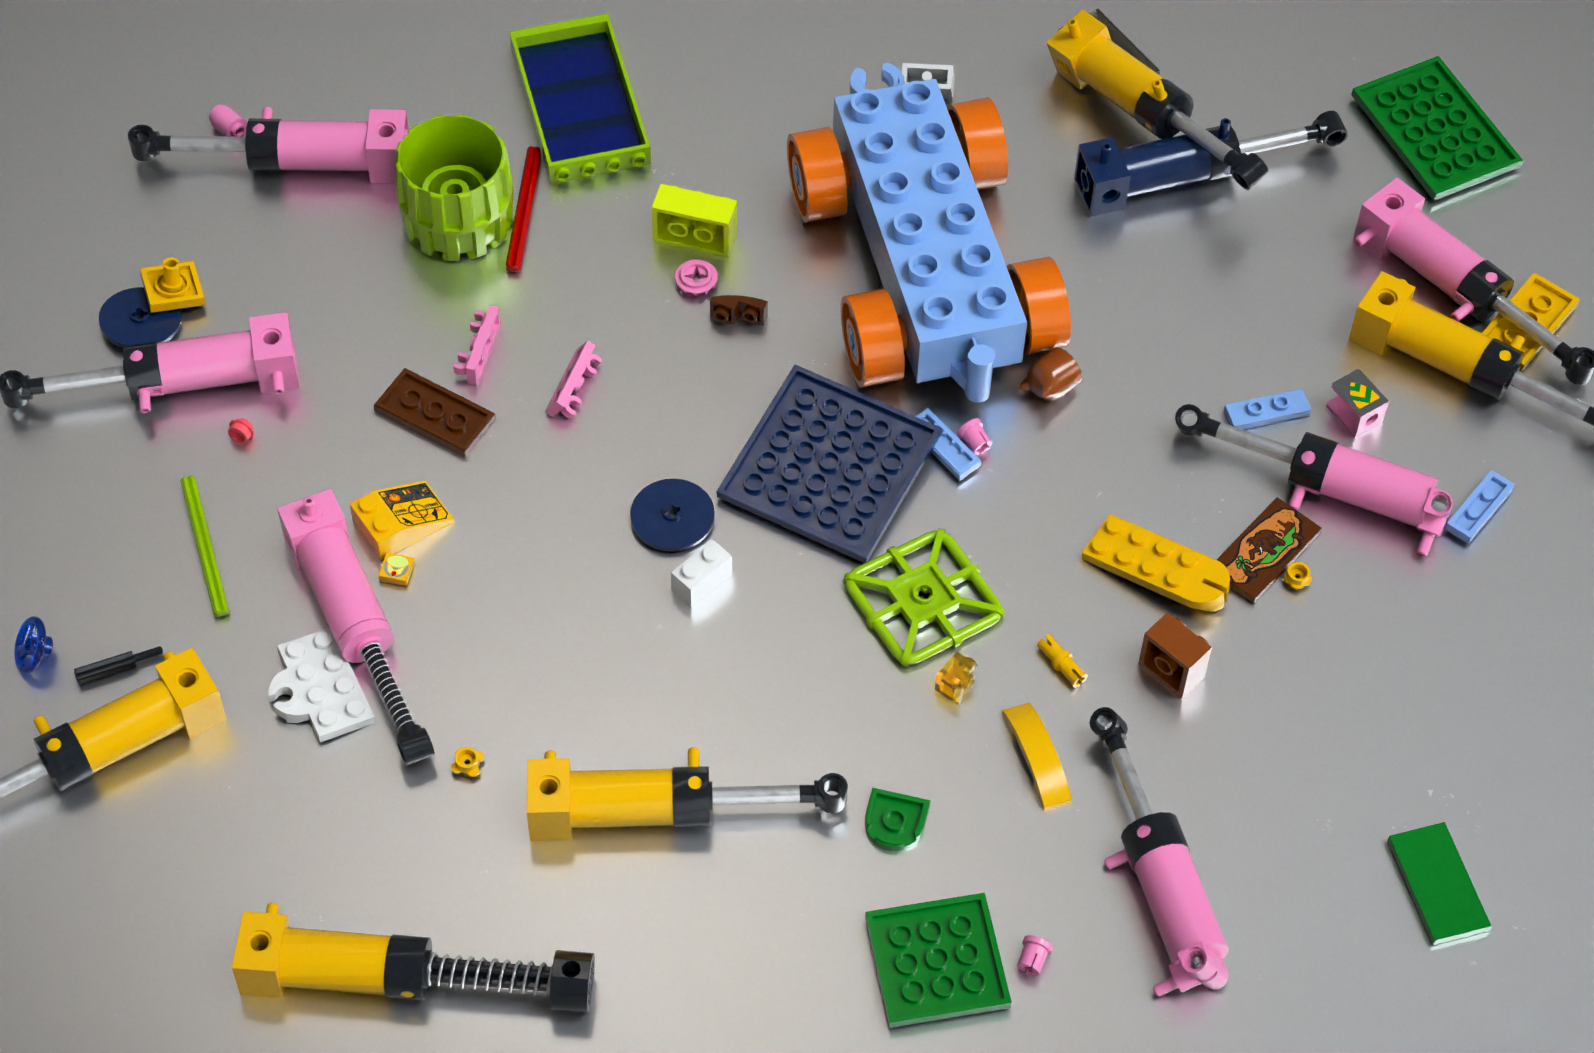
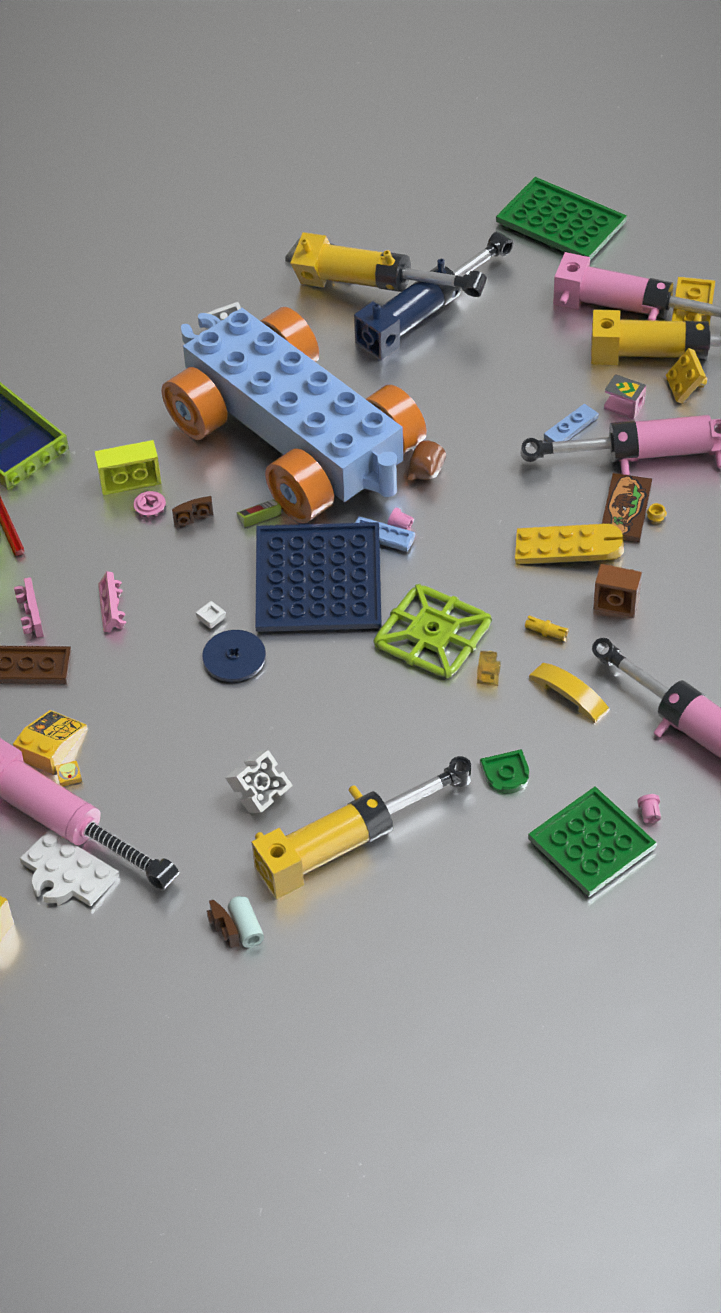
camera: 25 degrees left, 5 degrees down
piece [232,903,595,1013] -> none
yellow plate [451,747,484,777] -> none
white brick [671,539,732,608] -> none
none -> white plate [196,601,226,628]
none -> reddish brown slope [206,900,240,948]
none -> white brick [225,750,293,814]
none -> light aqua brick [227,896,264,948]
none -> lime slope [237,499,282,528]
none -> yellow plate [666,348,707,404]

